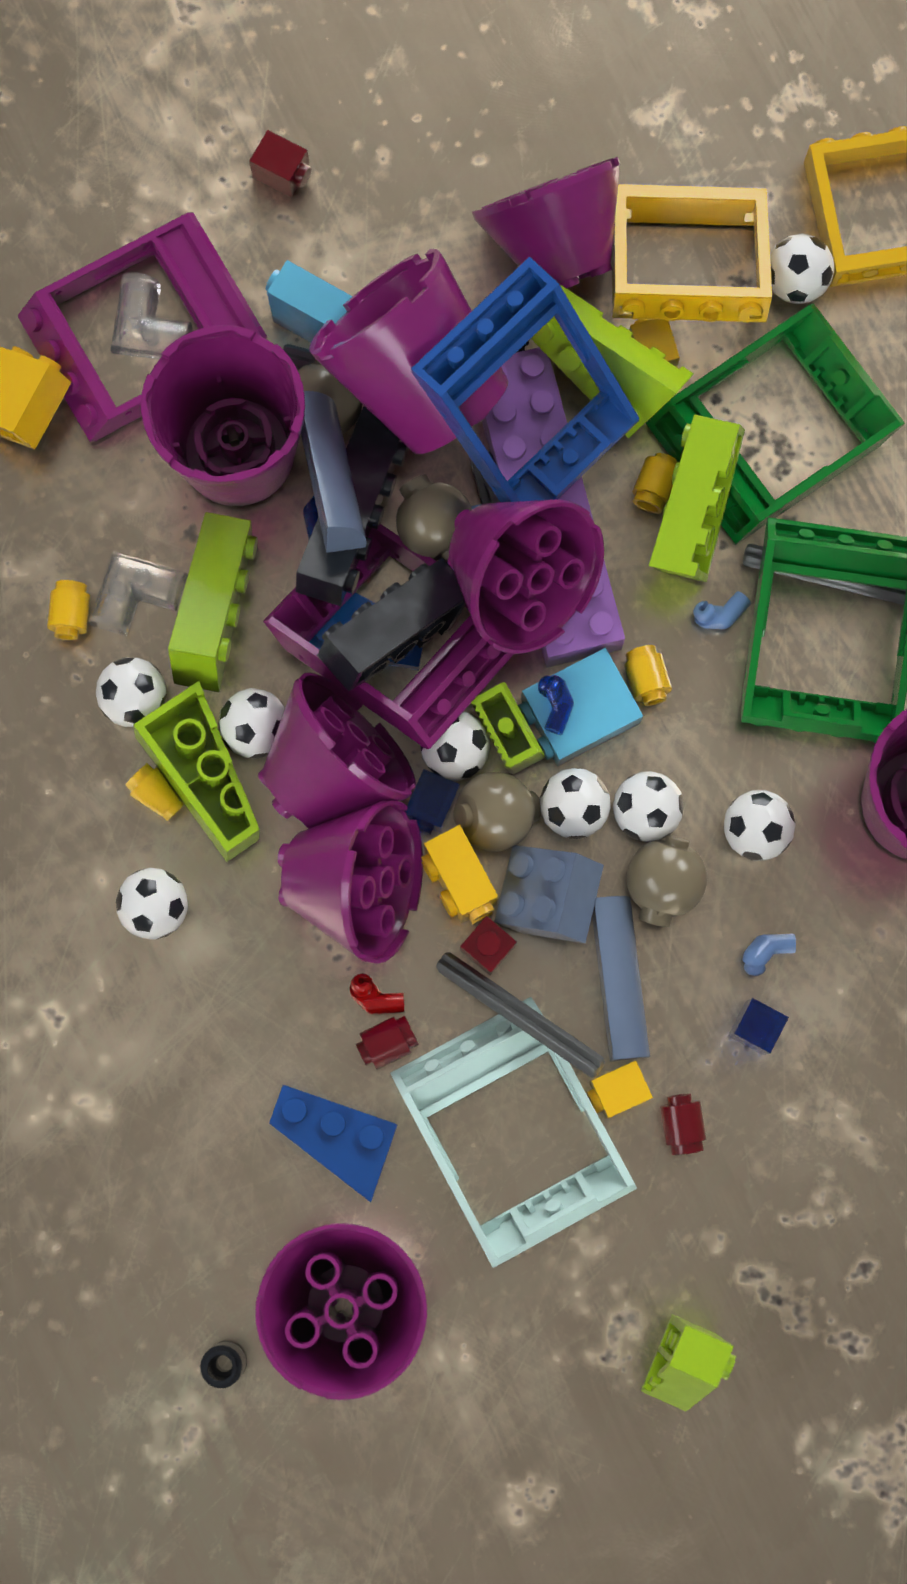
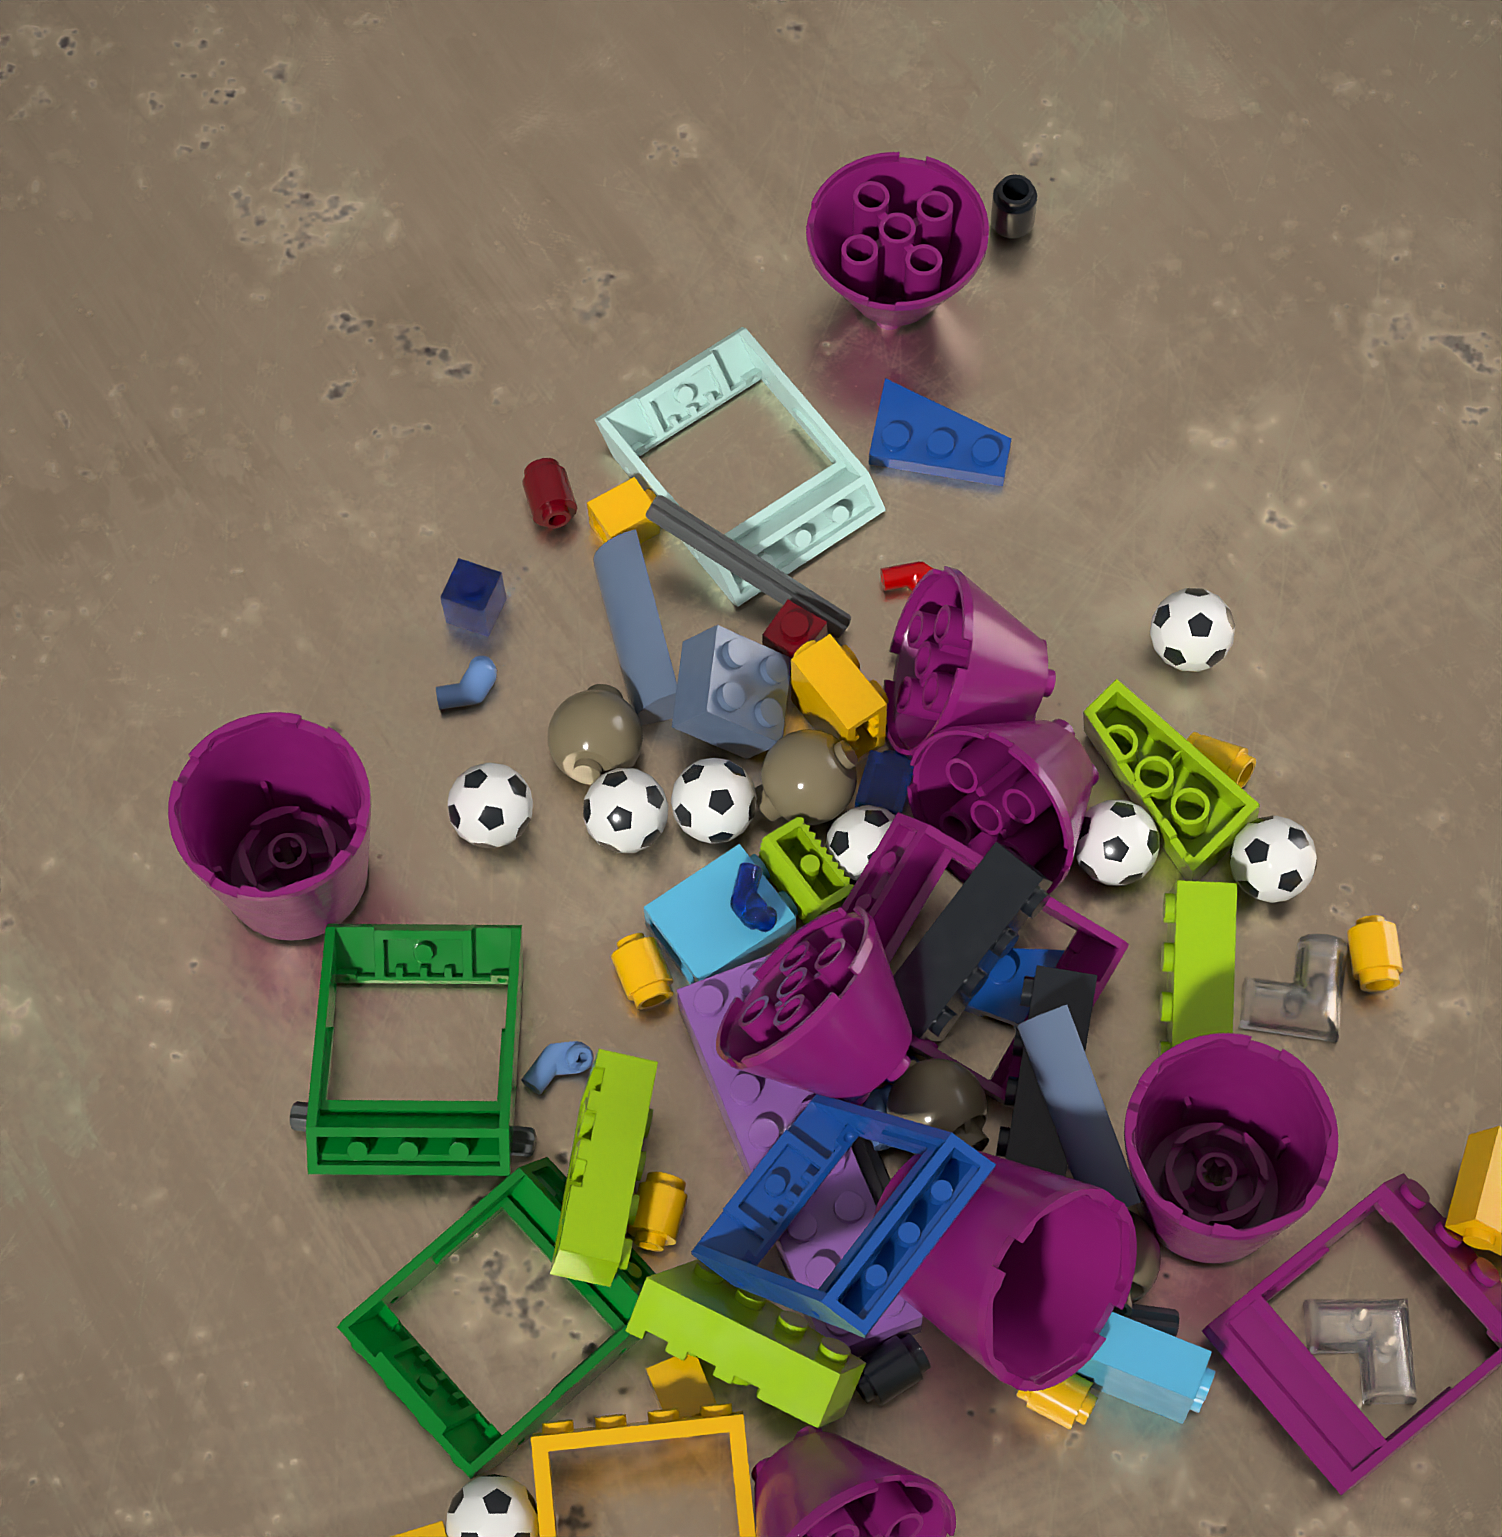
camera: 175 degrees right, 15 degrees down
dark red brick [356,1016,419,1069] -> none
lime wedge [641,1314,736,1411] -> none

